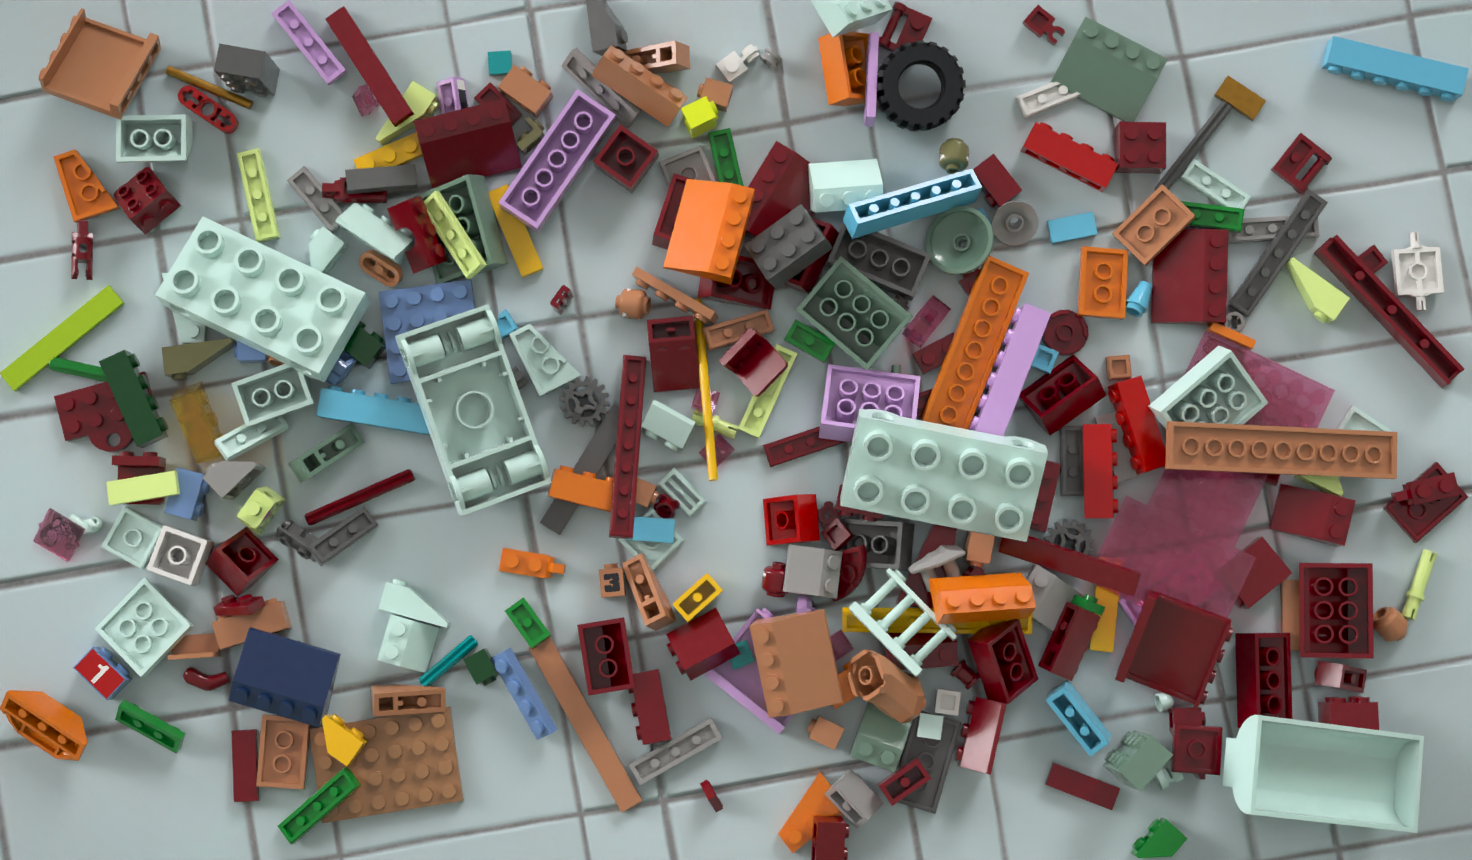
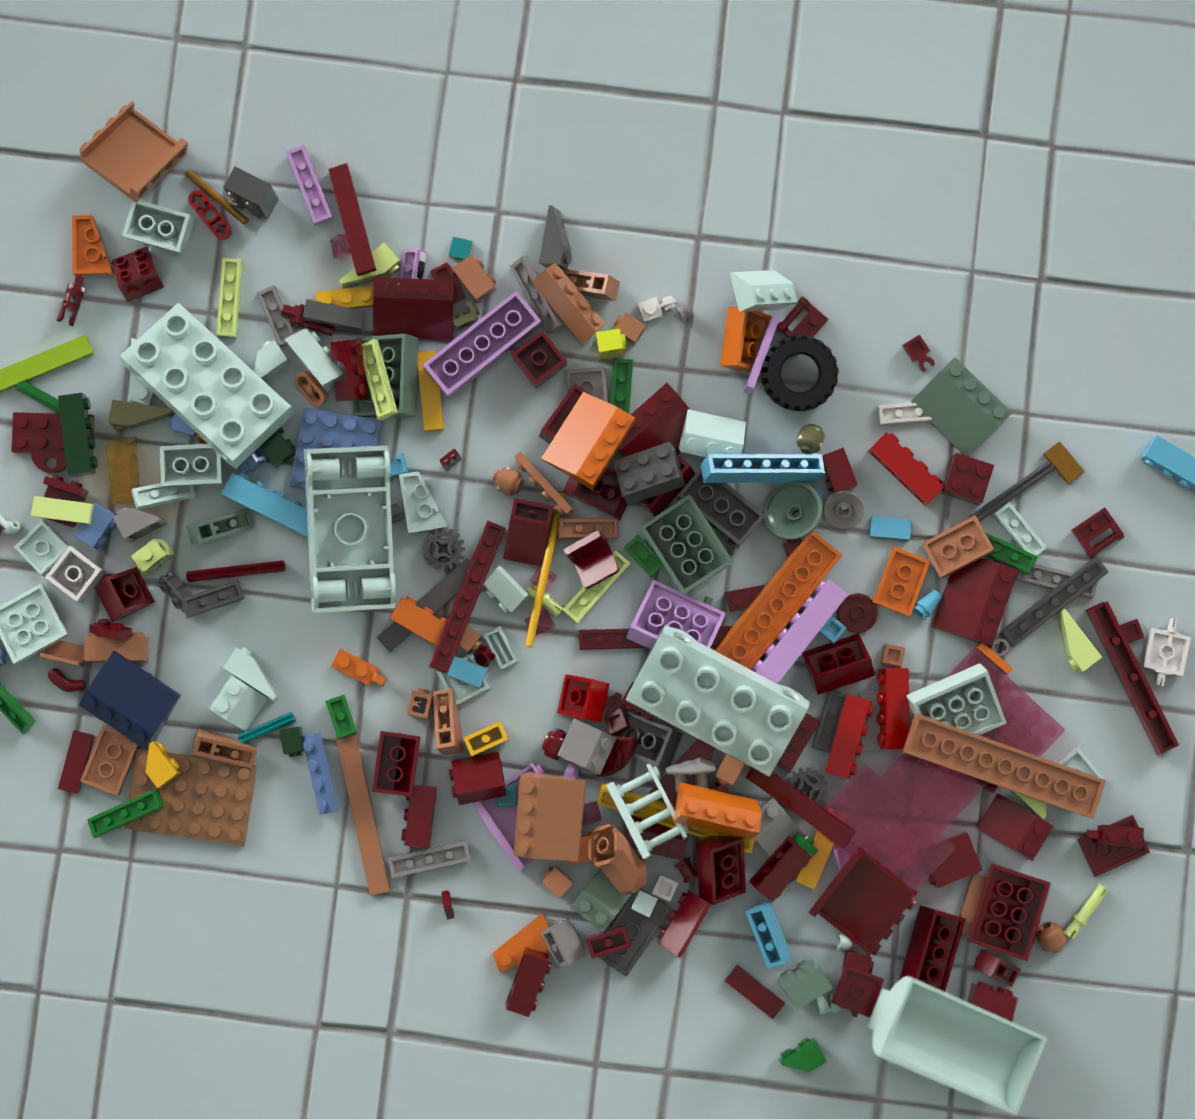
camera: 20 degrees right, 0 degrees up
clear pink slope [902,295,951,348] -> none

